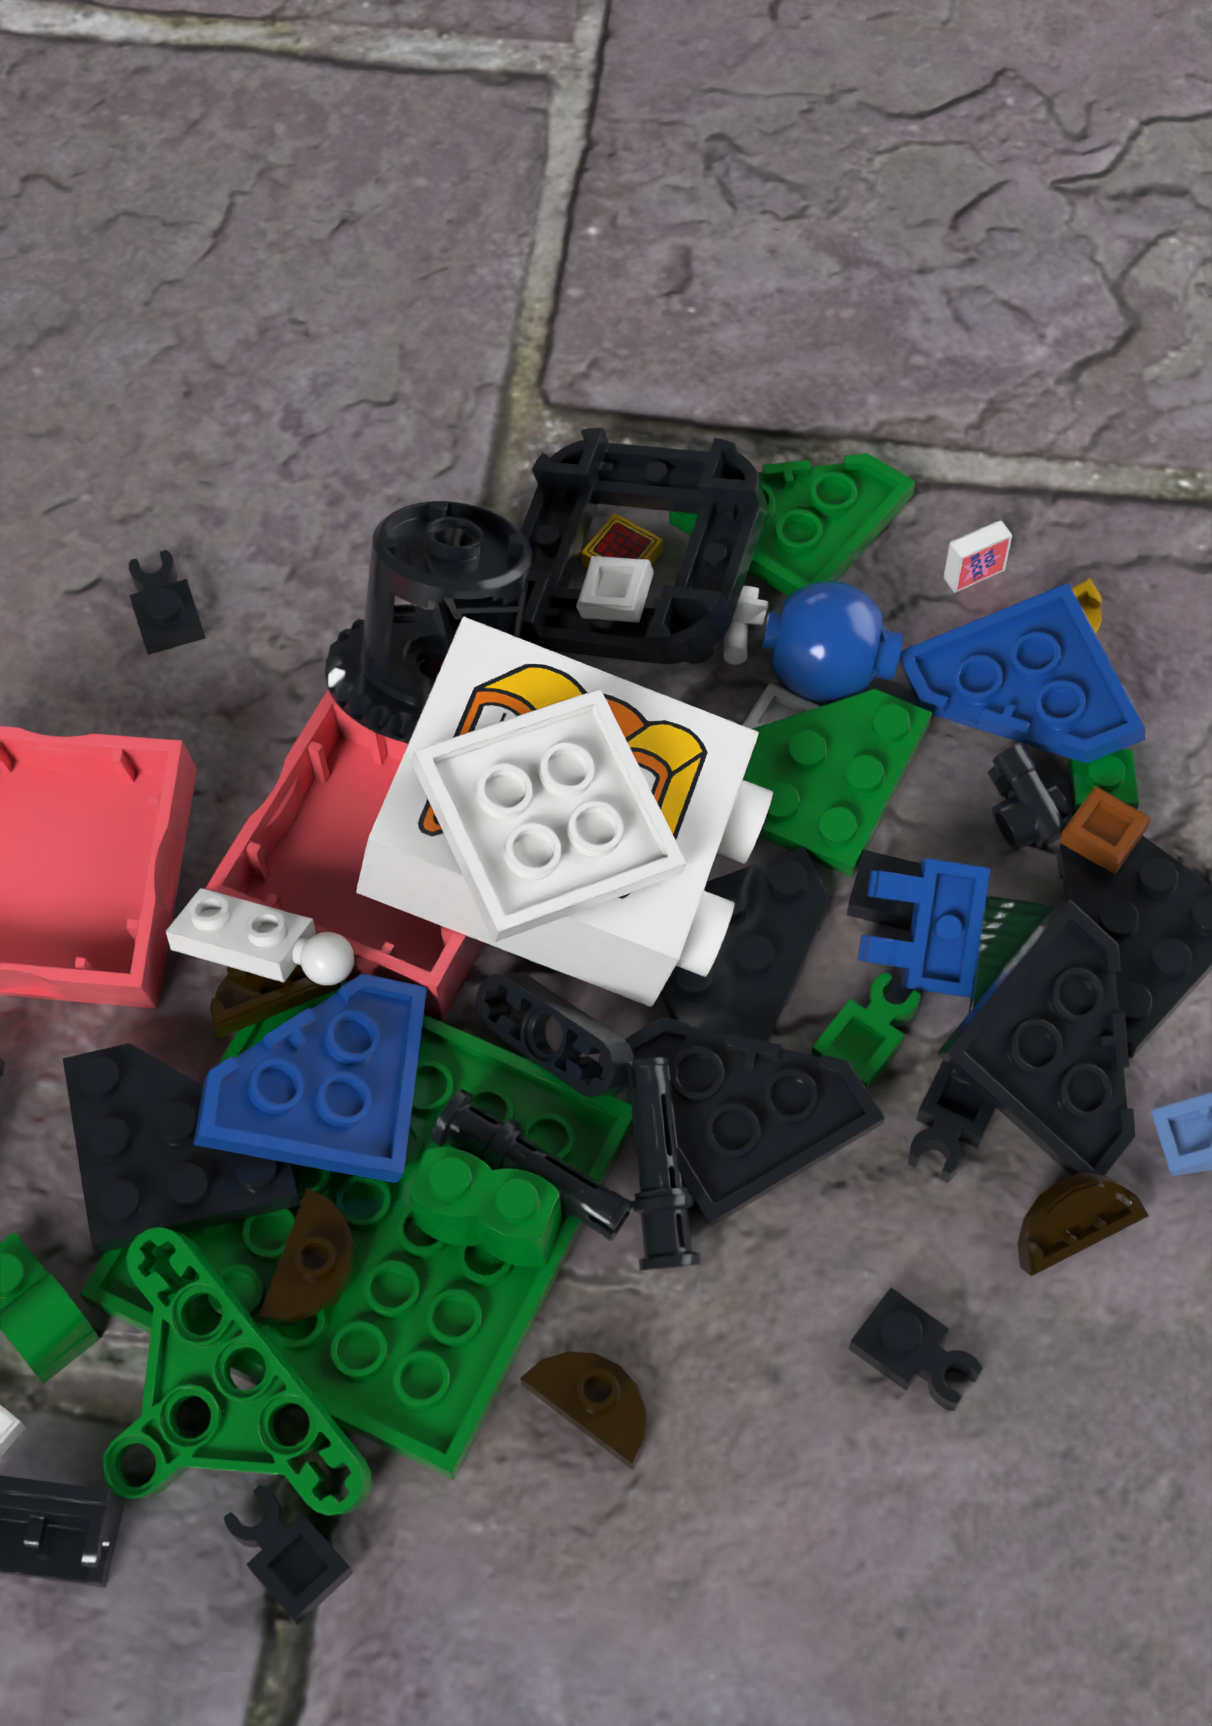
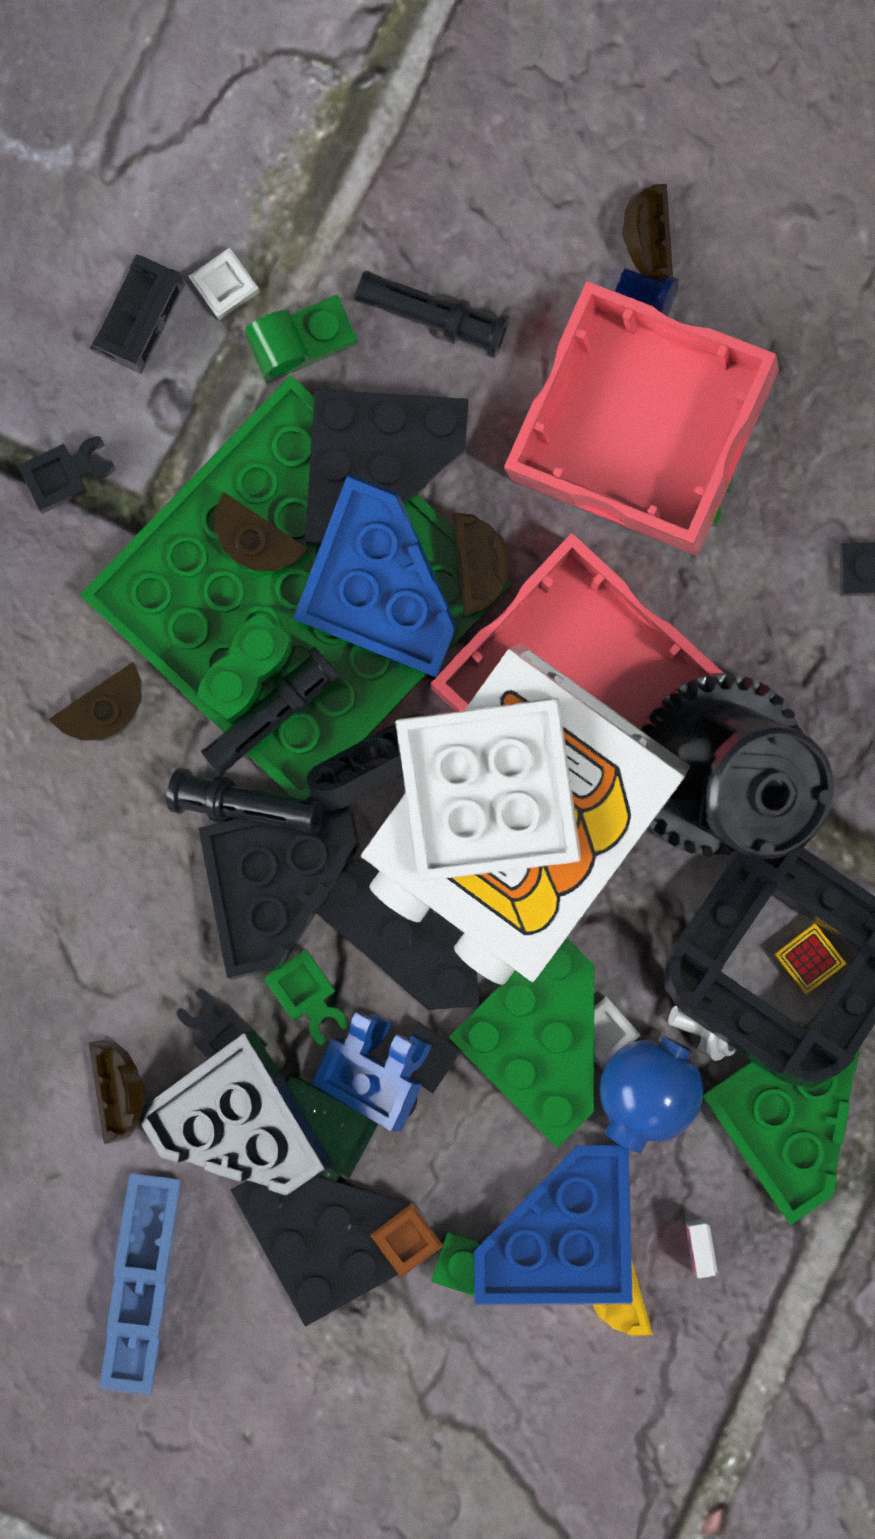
camera: 110 degrees right, 25 degrees up
green beam [102,1227,372,1516] -> none
white plate [166,888,354,985] -> none
white tile [576,556,654,623] -> none
black plate [849,1287,983,1411] -> none
black plate [987,743,1070,851] -> none

